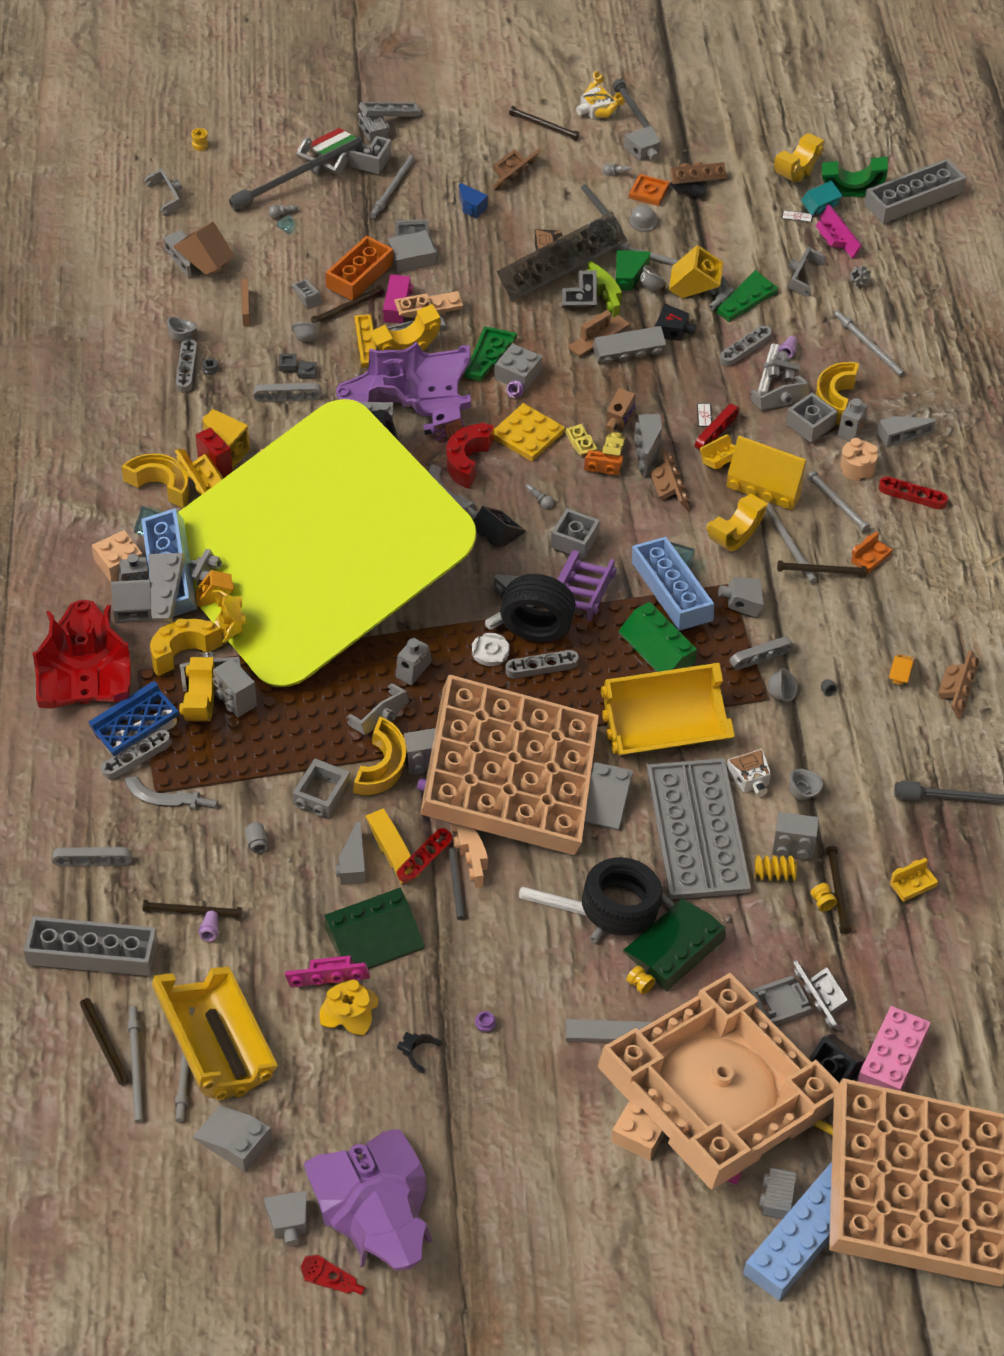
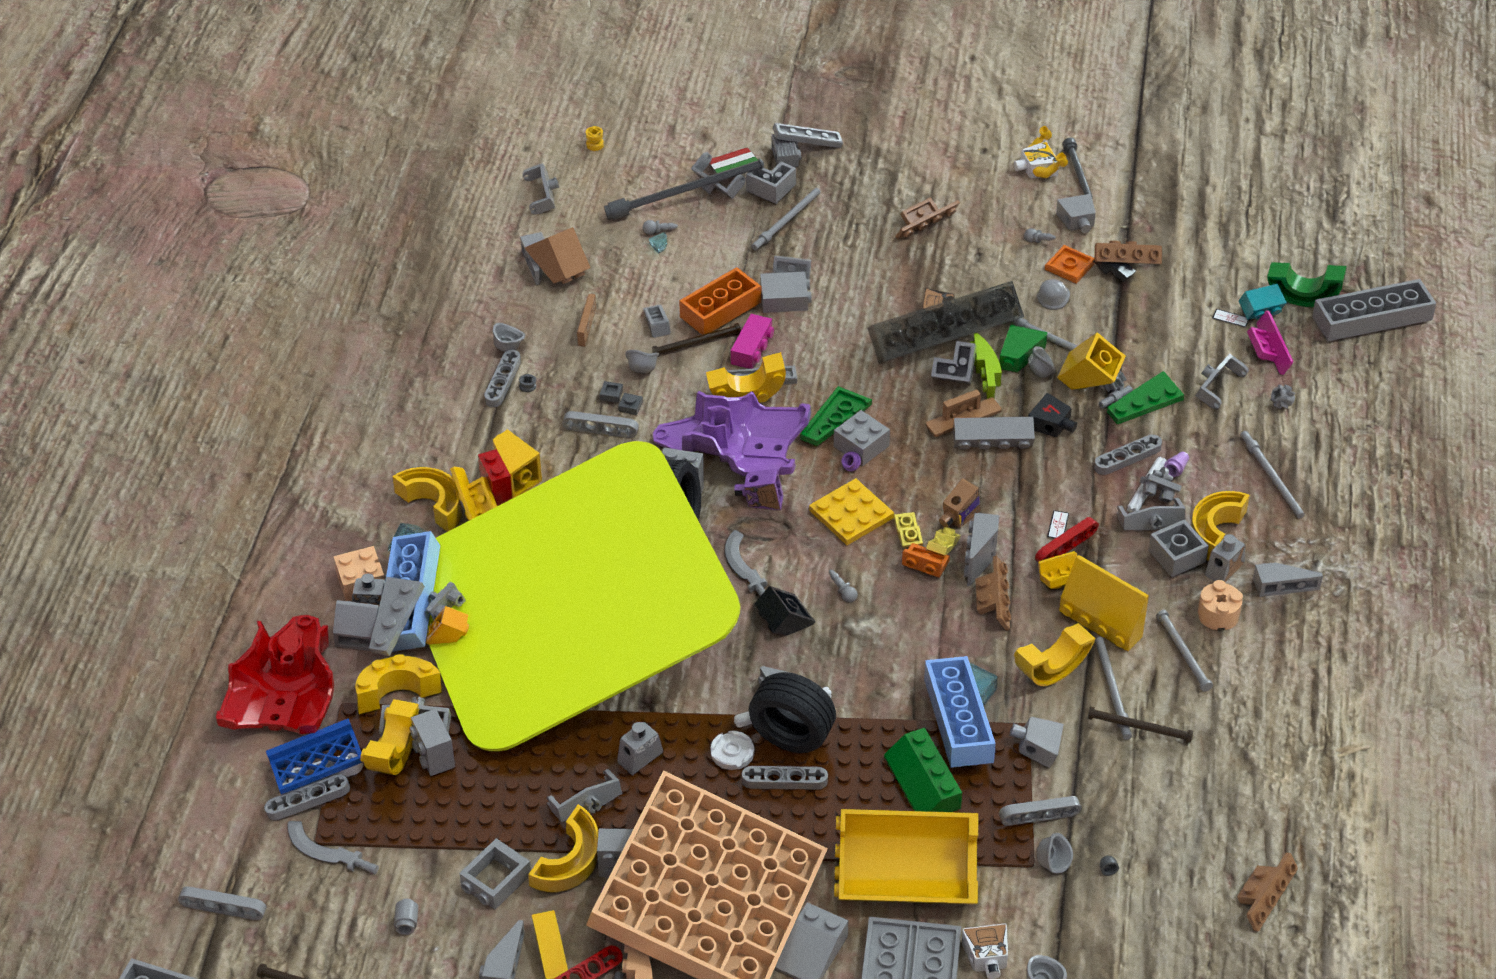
camera: 15 degrees right, 5 degrees down
yellow brick [212,590,246,643] -> none
yellow tile [354,314,377,368] -> none
light nougat slope [395,291,463,318] -> none
red brick [446,423,494,489] -> none
blue slope [459,183,488,219] -> none
dark brown bar [509,106,580,141] -> none
medium lavender fence [548,550,617,621] -> none
light grey brick [551,508,600,559] -> none
dark grey piece [581,184,619,228] -> none
yellow brick [774,133,824,182] -> none
orange bracket [851,531,892,574] -> none
red beam [879,476,948,510] -> none
light orange slope [889,653,916,685] -> none

